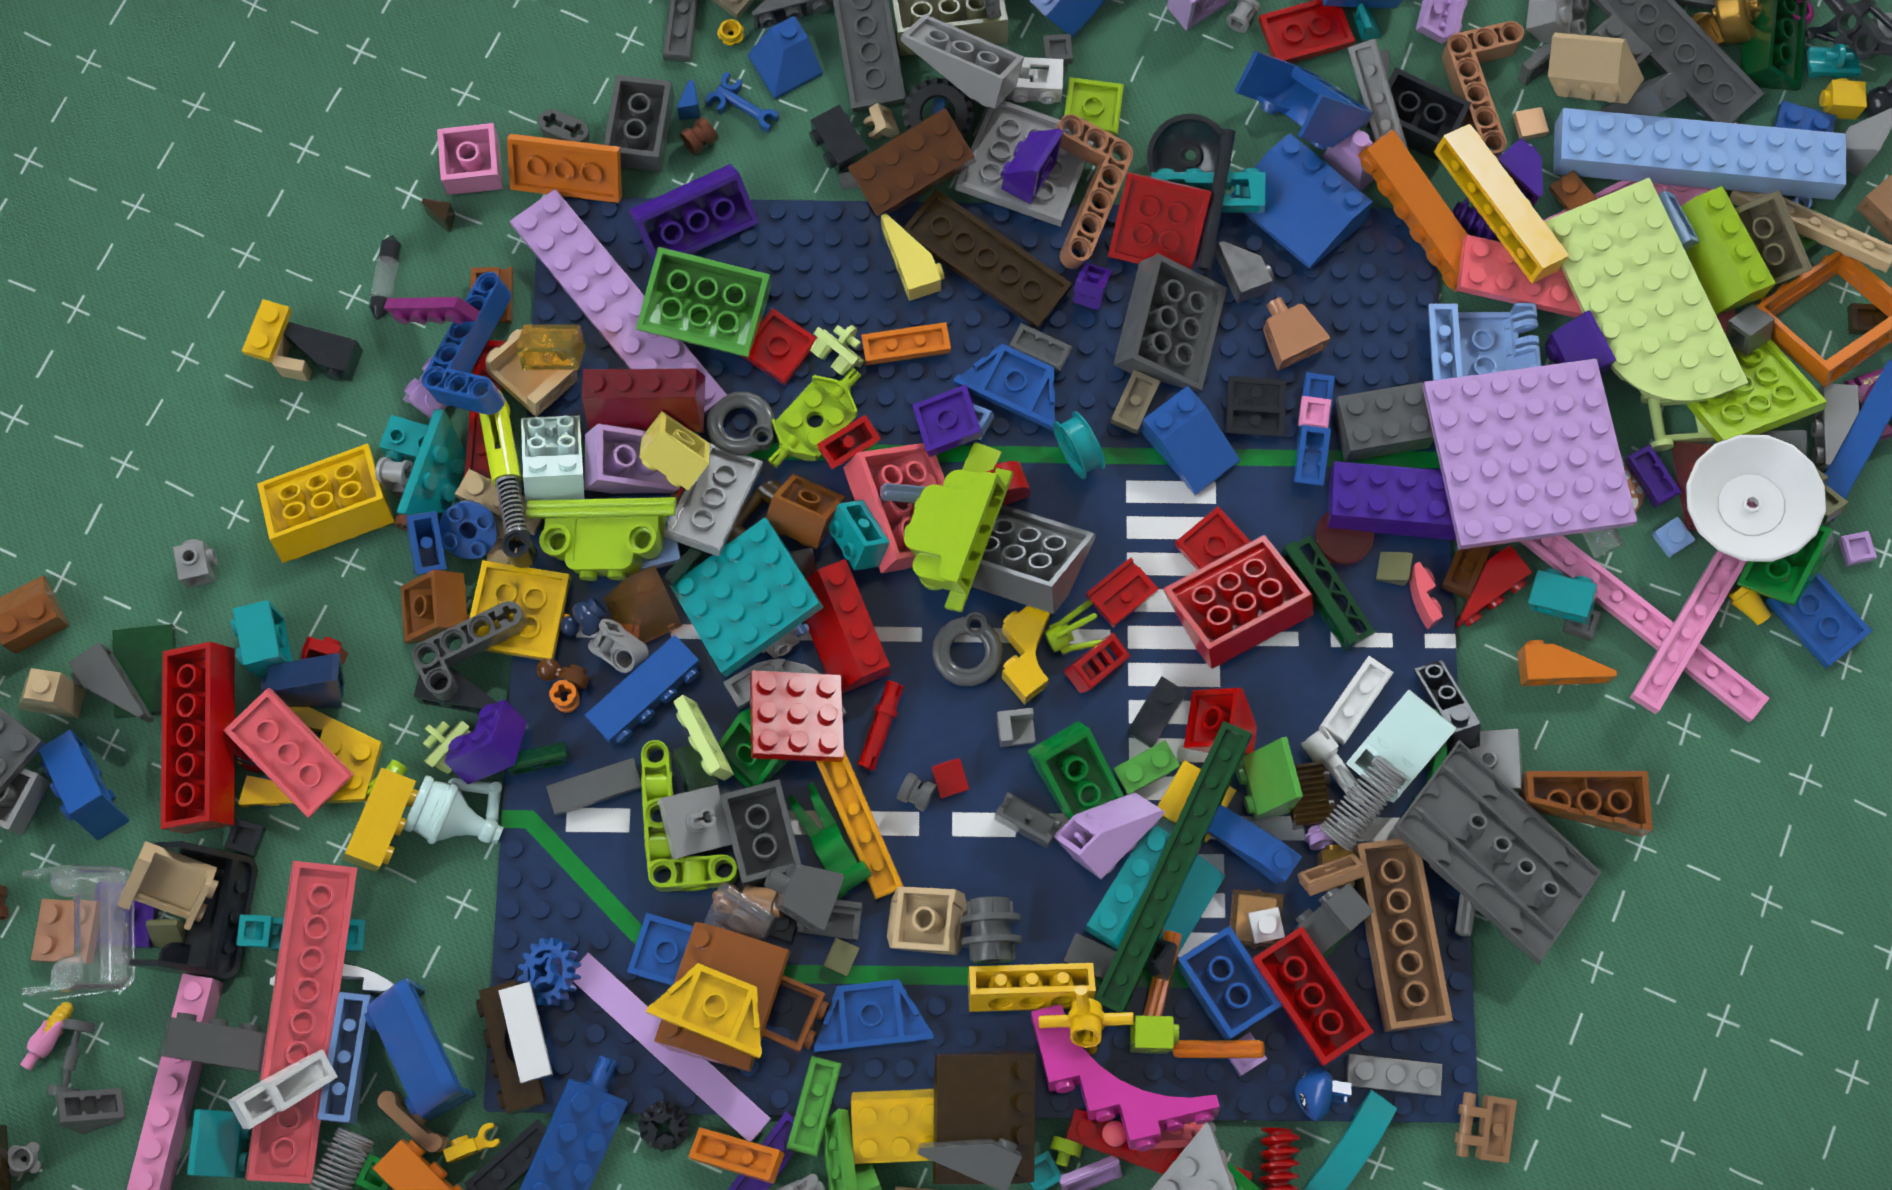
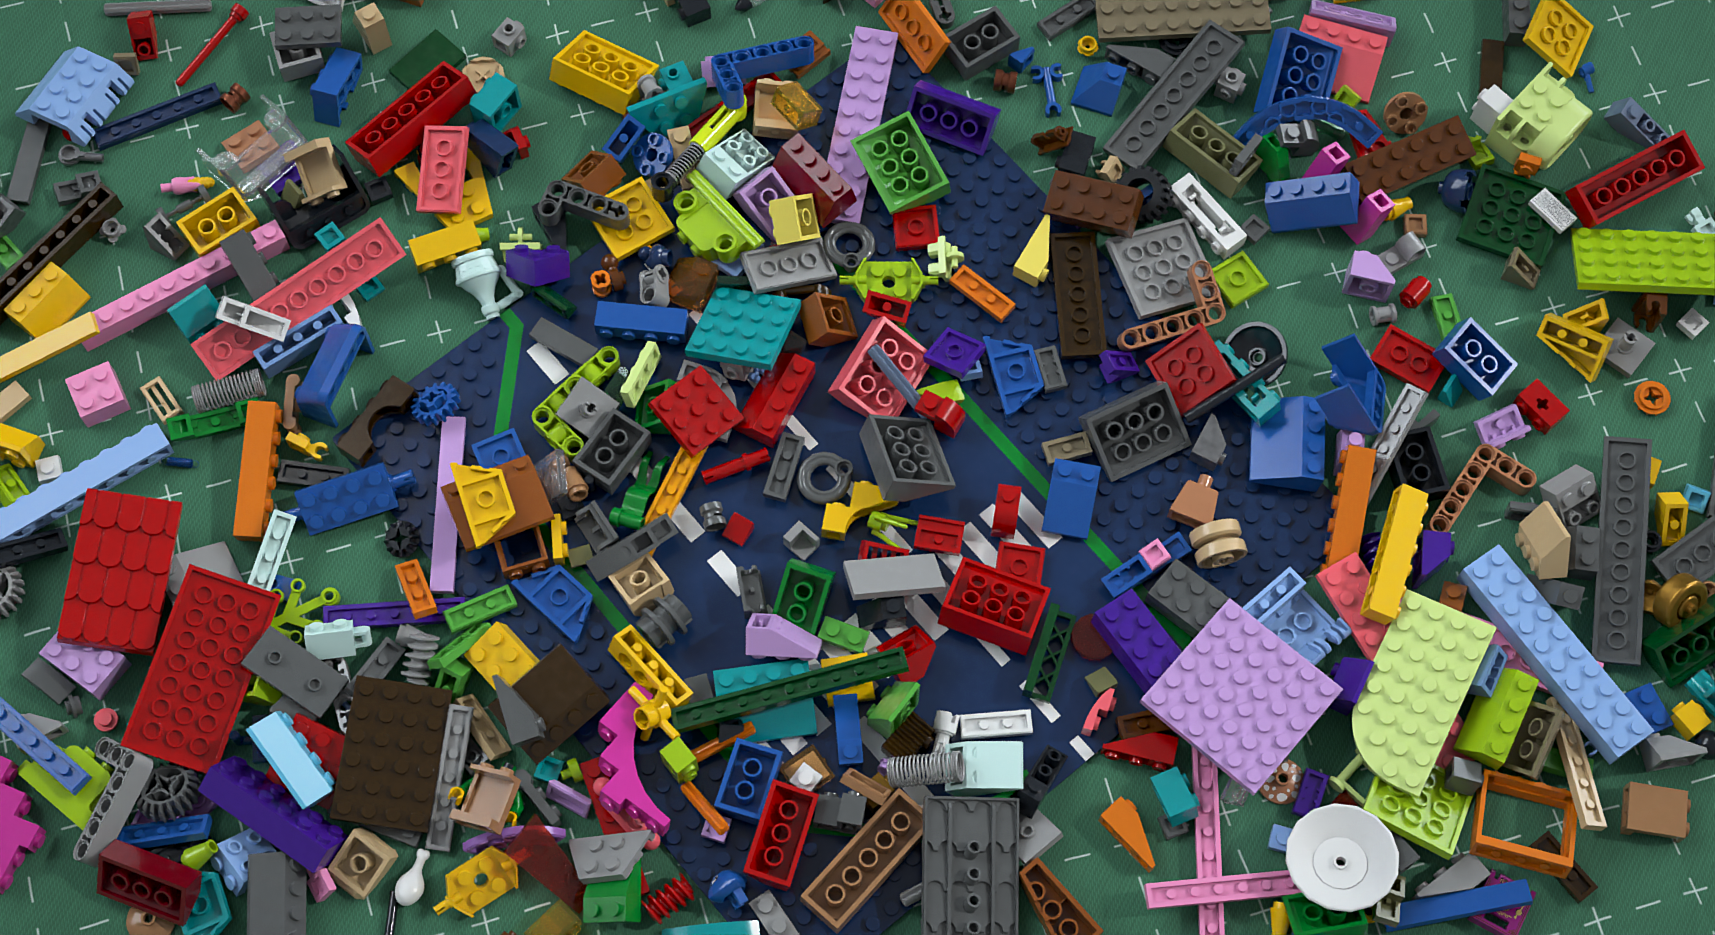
camera: 50 degrees right, 5 degrees down
dark grey slope [68,642,154,723] -> none
magenta plate [383,297,479,324] -> none
white tile [499,982,553,1084] -> none
dark grey torso [765,864,845,932] -> none
teal brick [828,500,890,571] -> none
light grey slope [900,14,1024,109] -> none
lime brick [904,468,1014,612] -> none
dark purple slope [1000,128,1064,204] -> none
teal wheel [1053,411,1106,479] -> none
black slope [1225,376,1286,437] -> none
light nougat tile [1513,107,1549,140] -> none
none -> yellow brick [176,187,261,258]
none -> tan tile [462,57,505,93]
none -> yellow plate [551,514,569,566]
none -> dark grey slope [585,513,679,582]
none -> dark grey plate [763,432,805,503]
none -> light grey tile [843,553,946,600]
none -> red brick [991,484,1022,540]
none -> reddish brown hinge [1031,126,1074,156]
none -> tan wheel [1189,519,1248,569]

